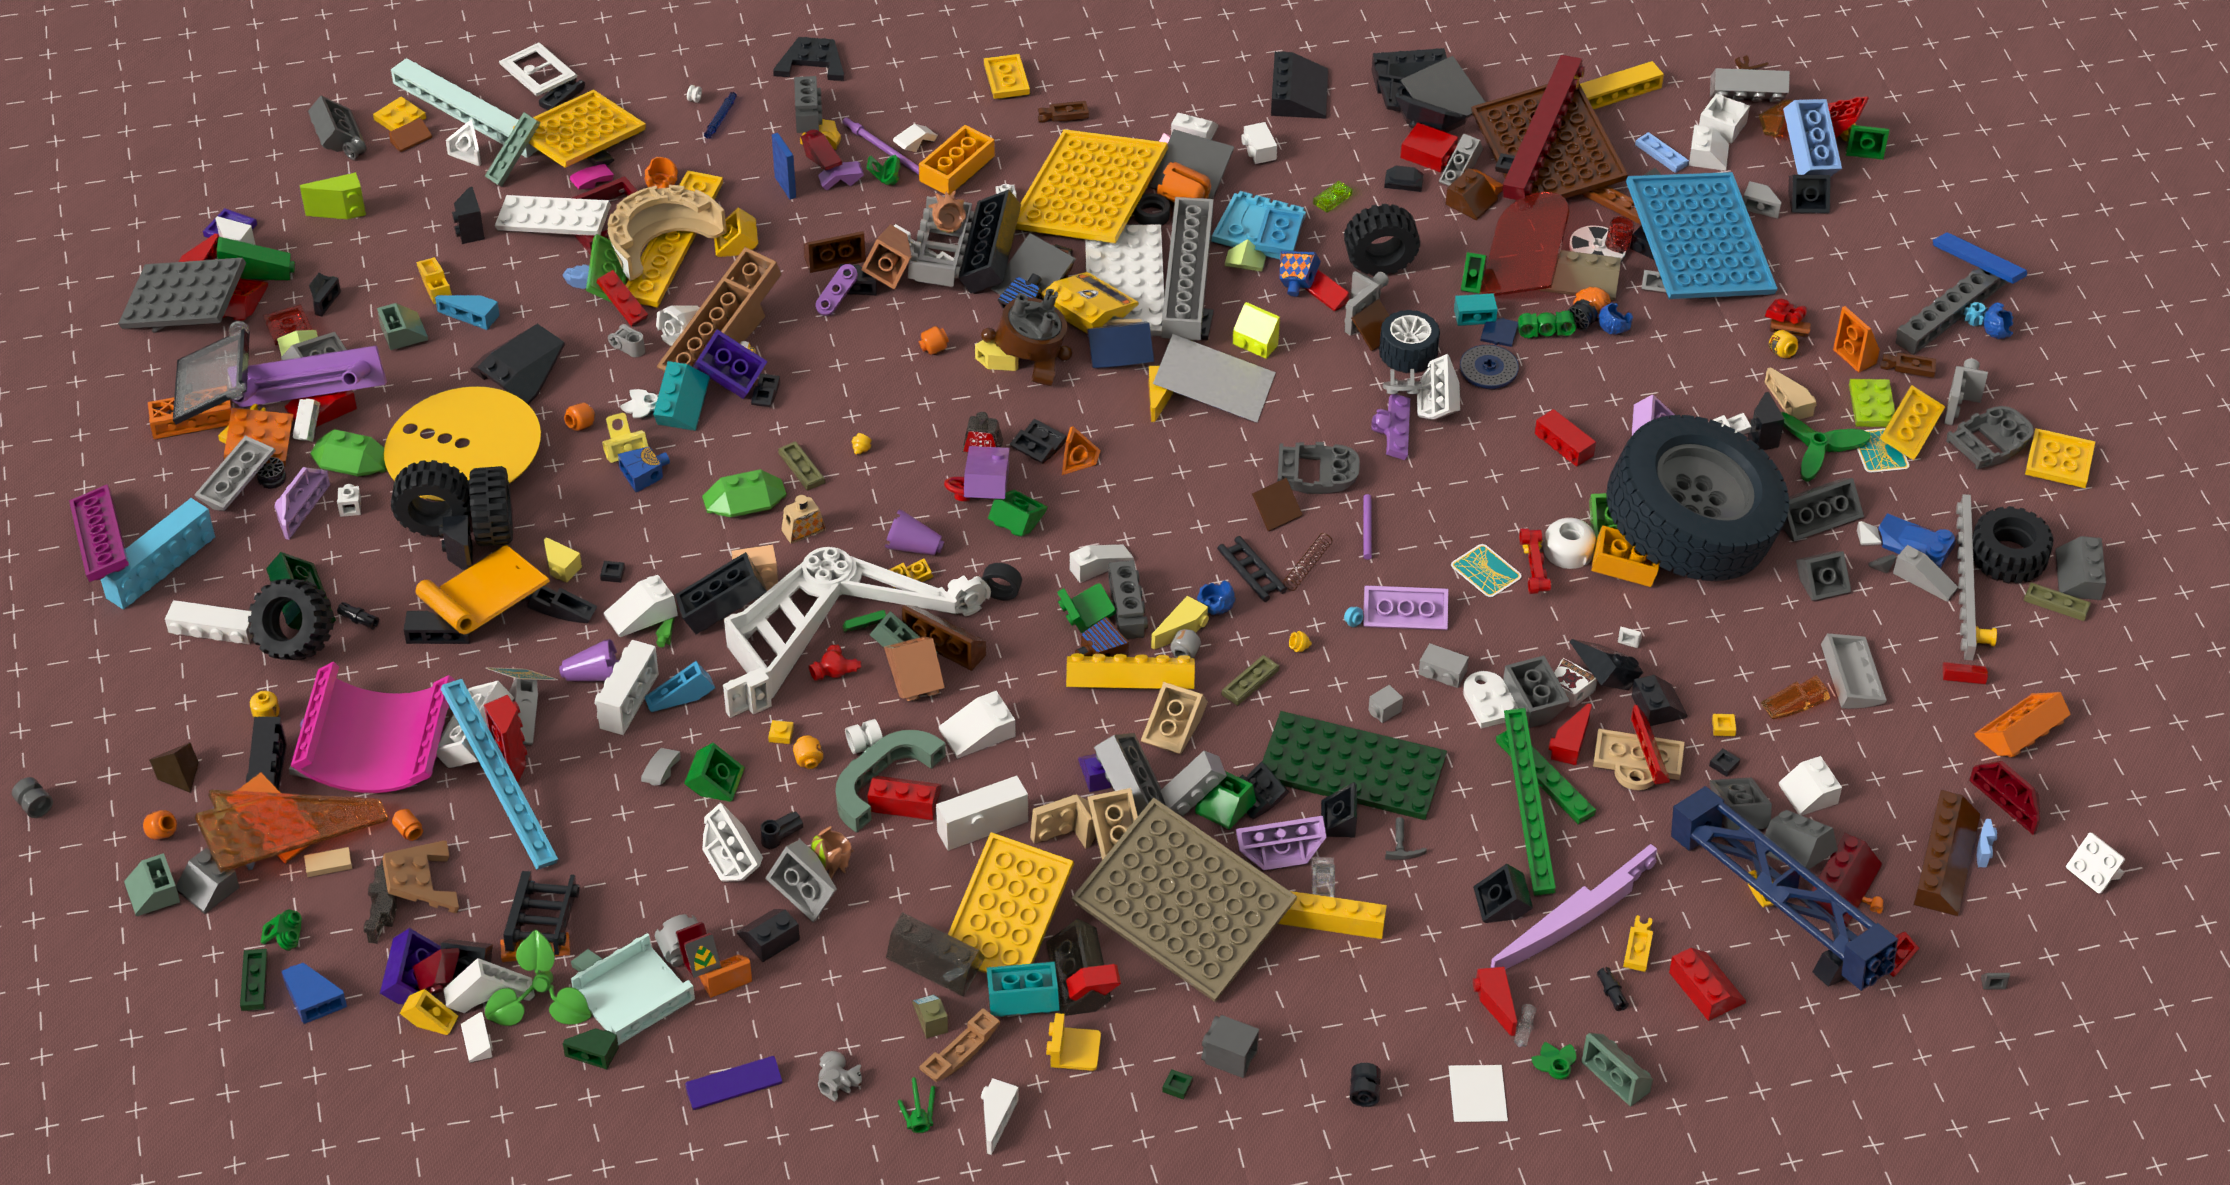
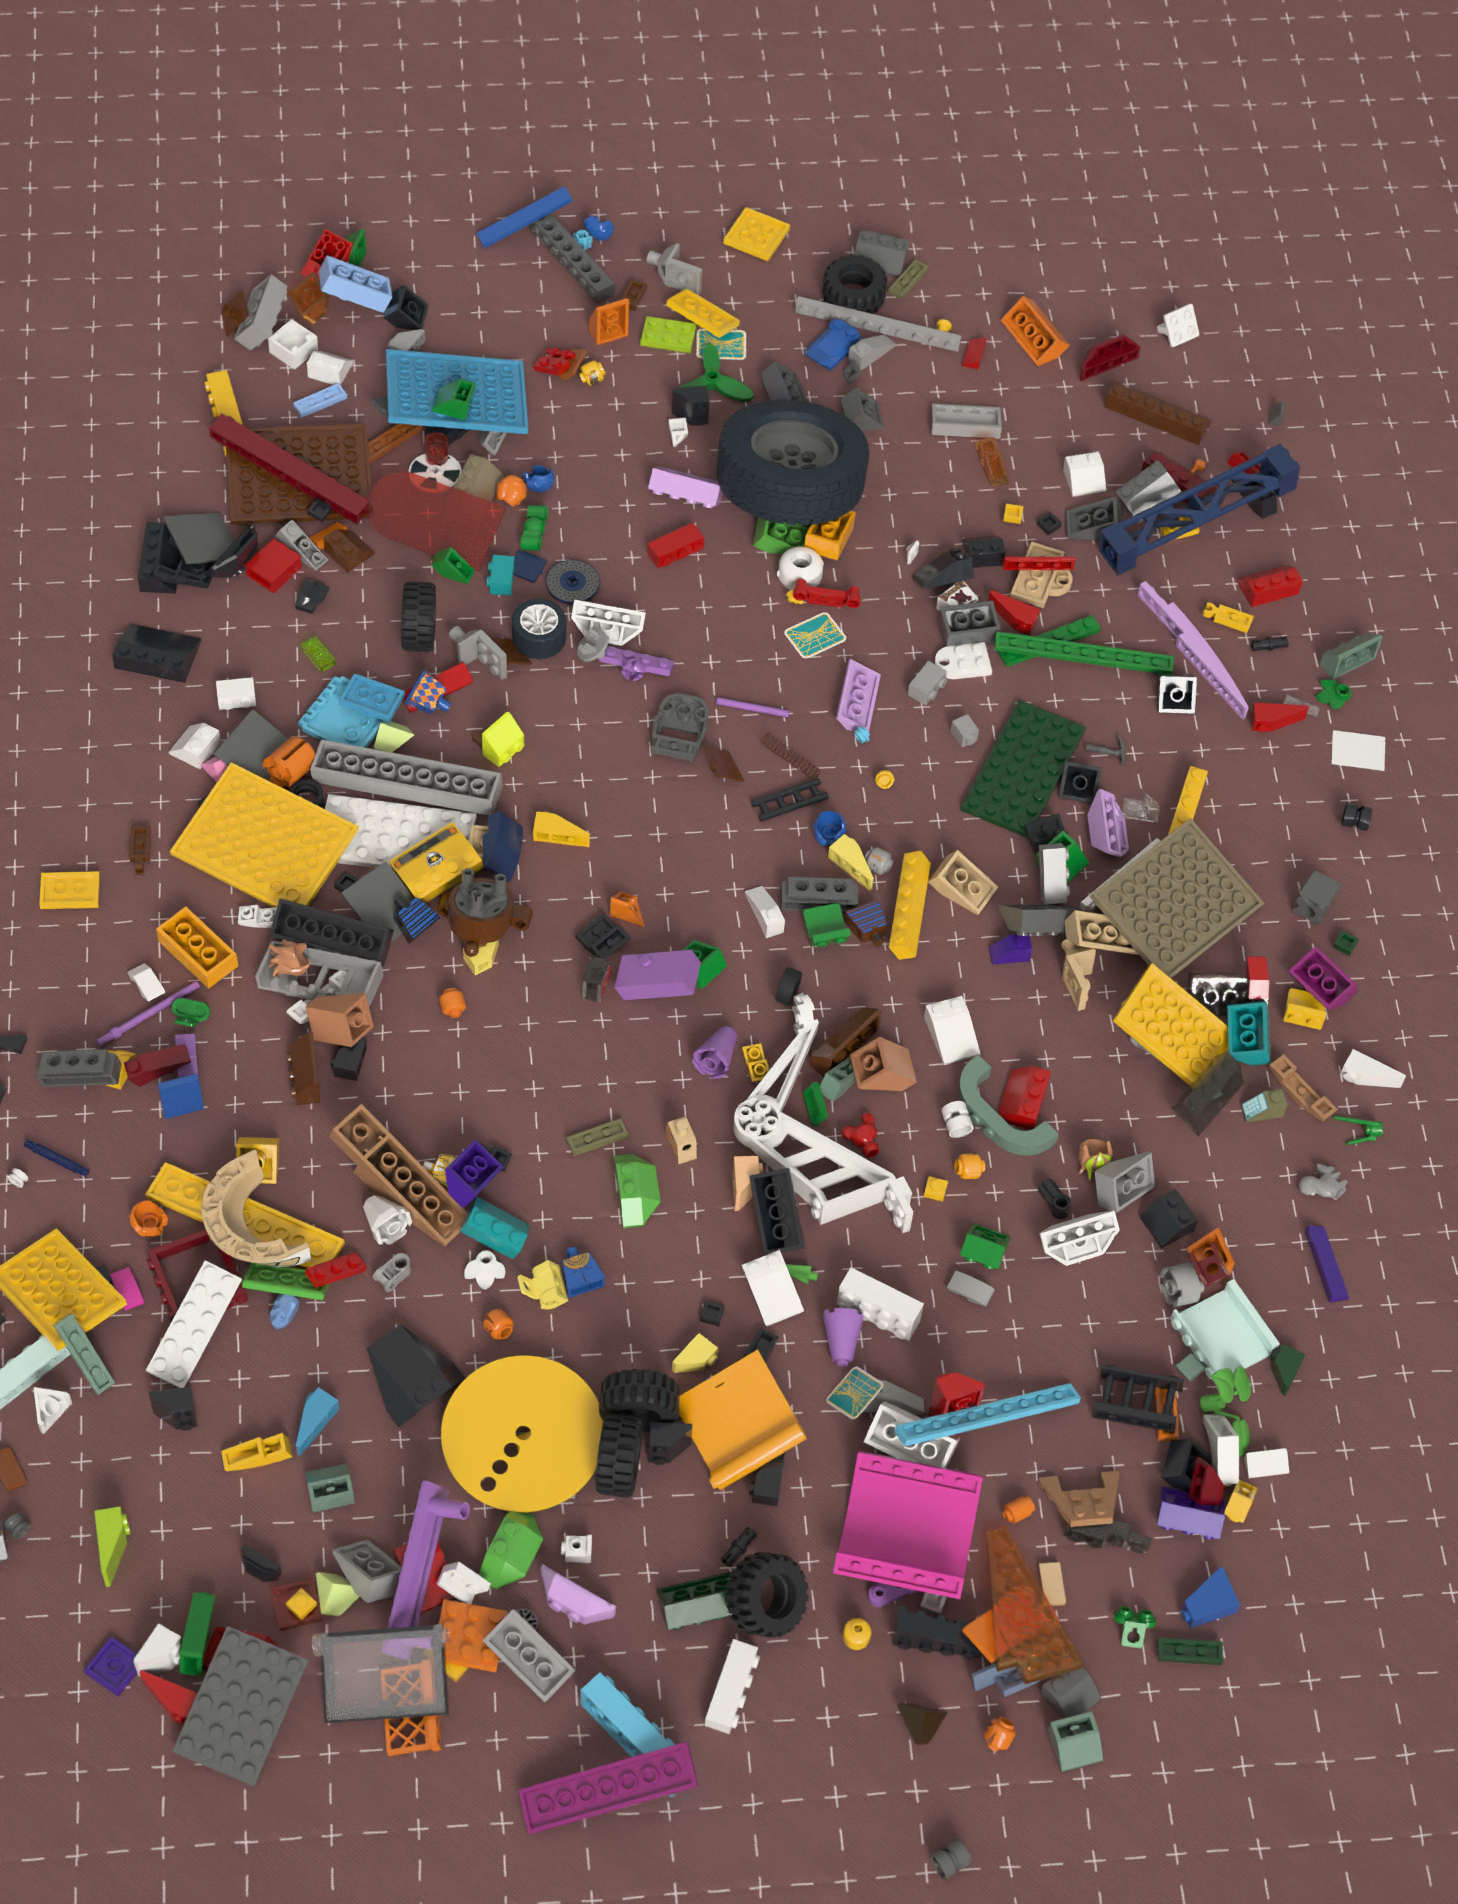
camera: 85 degrees left, 10 degrees up
dark azure slope [644,661,715,712] -> none
medium lavender plate [816,264,858,316] -> none
yellow plate [852,433,872,455] -> none
white brick [936,776,1028,851] -> none
red piece [944,477,970,502] -> none
flat silver sticker [1153,334,1276,423] -> none
olive tile [1221,655,1279,706] -> none
black wheel [1567,299,1598,330] -> none
tan slope [1765,367,1816,420] -> none
white slope [1857,521,1882,546] -> none
dark grey slope [1946,406,2033,469] -> none
light blue slope [1976,819,1997,868] -> none
none -> yellow plate [286,1588,317,1620]
none -> green slope [432,379,476,421]
none -> magenta slope [1288,946,1357,1011]

